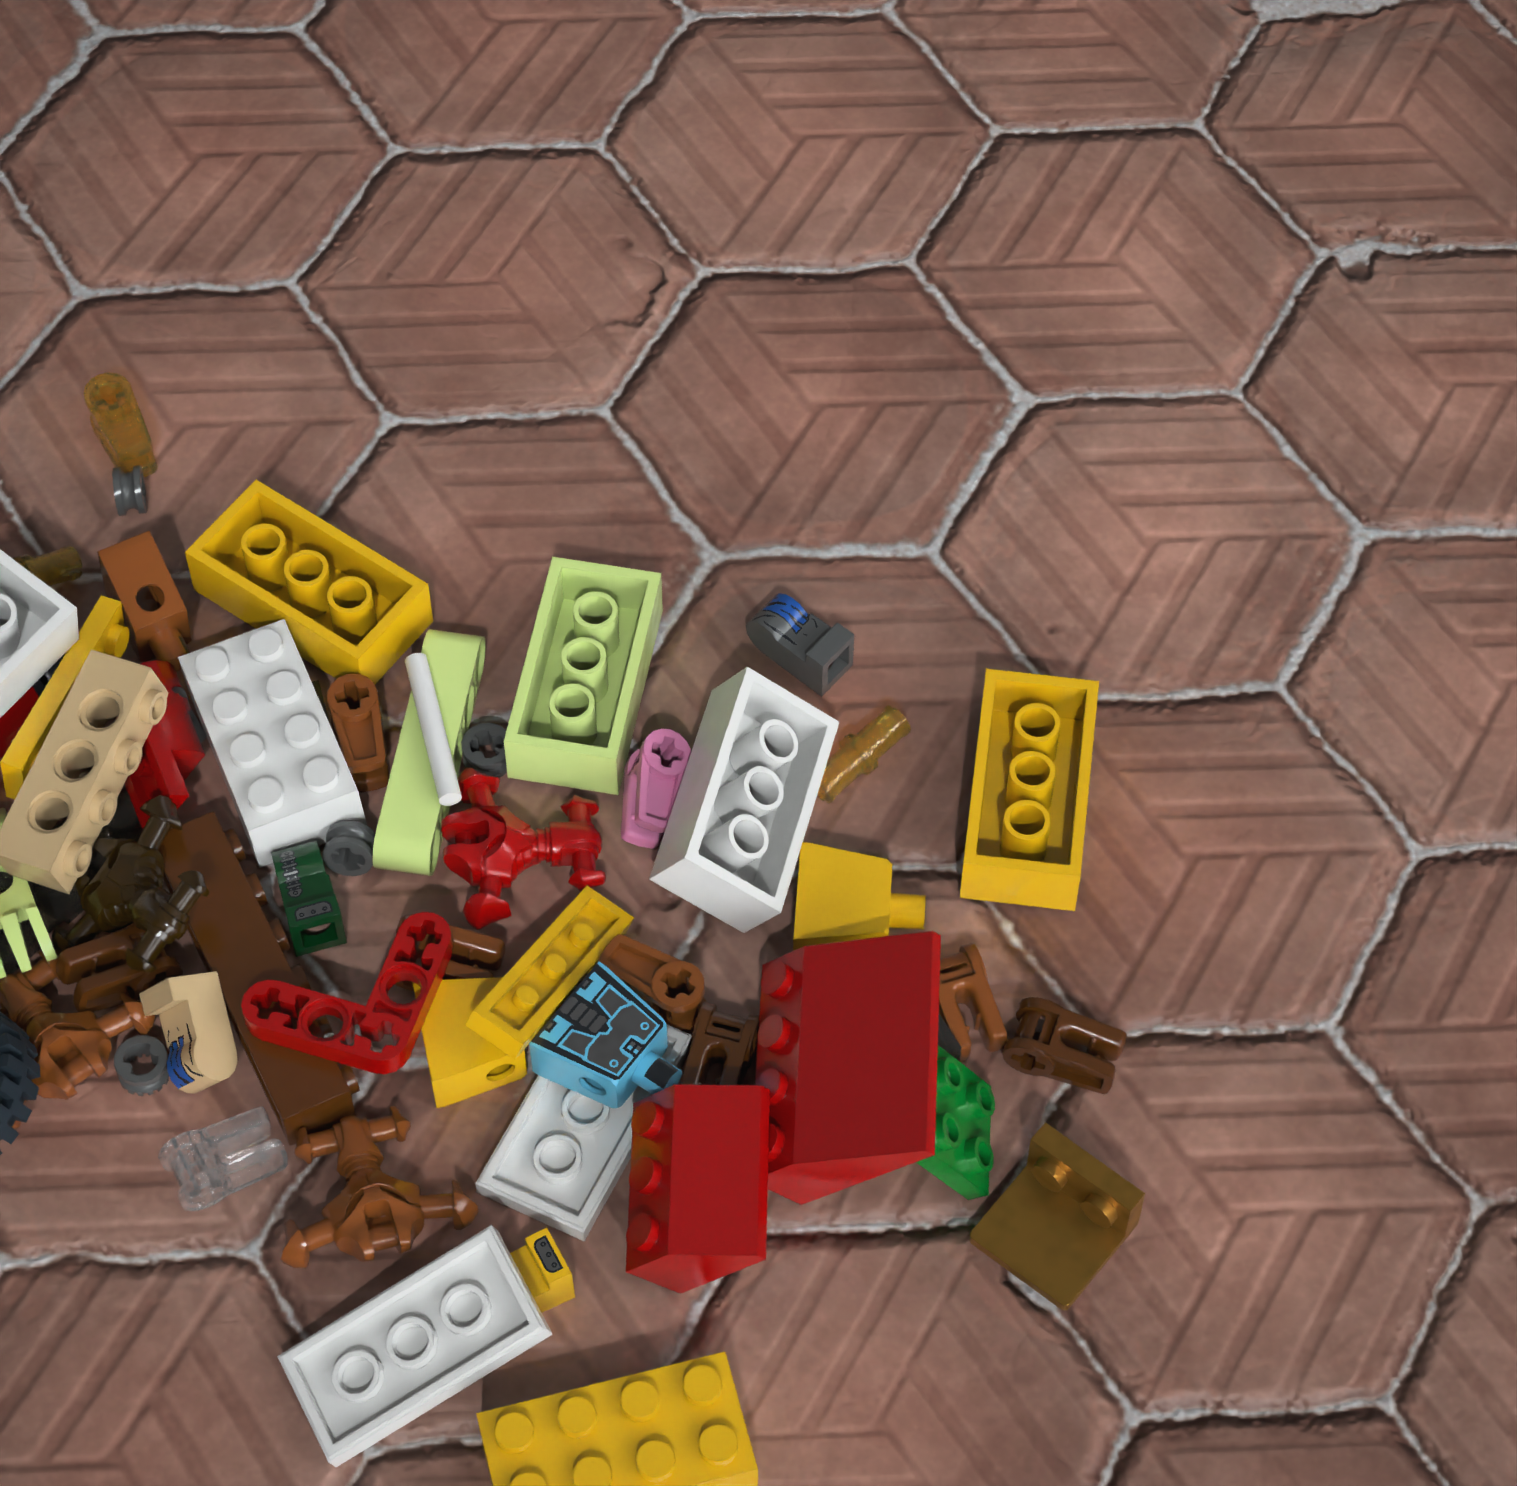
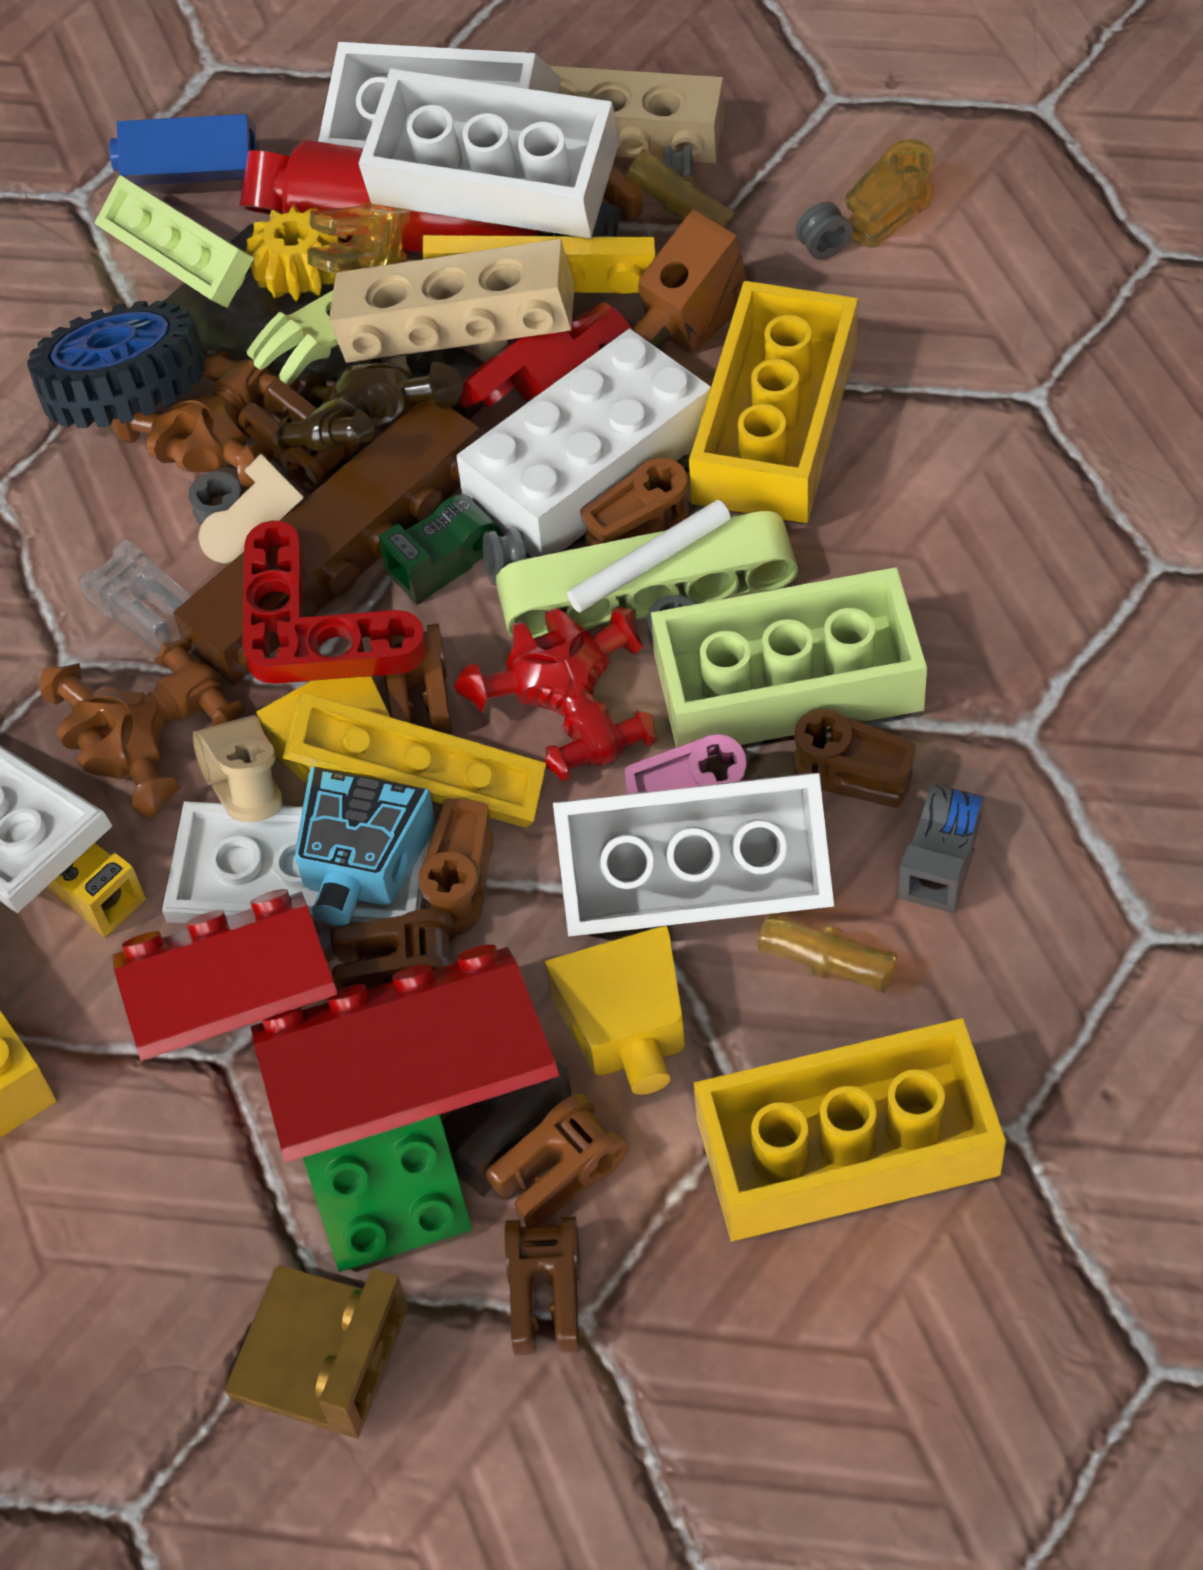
camera: 75 degrees right, 0 degrees up
none -> tan piece [193,715,283,822]
none -> reddish brown piece [793,708,916,808]

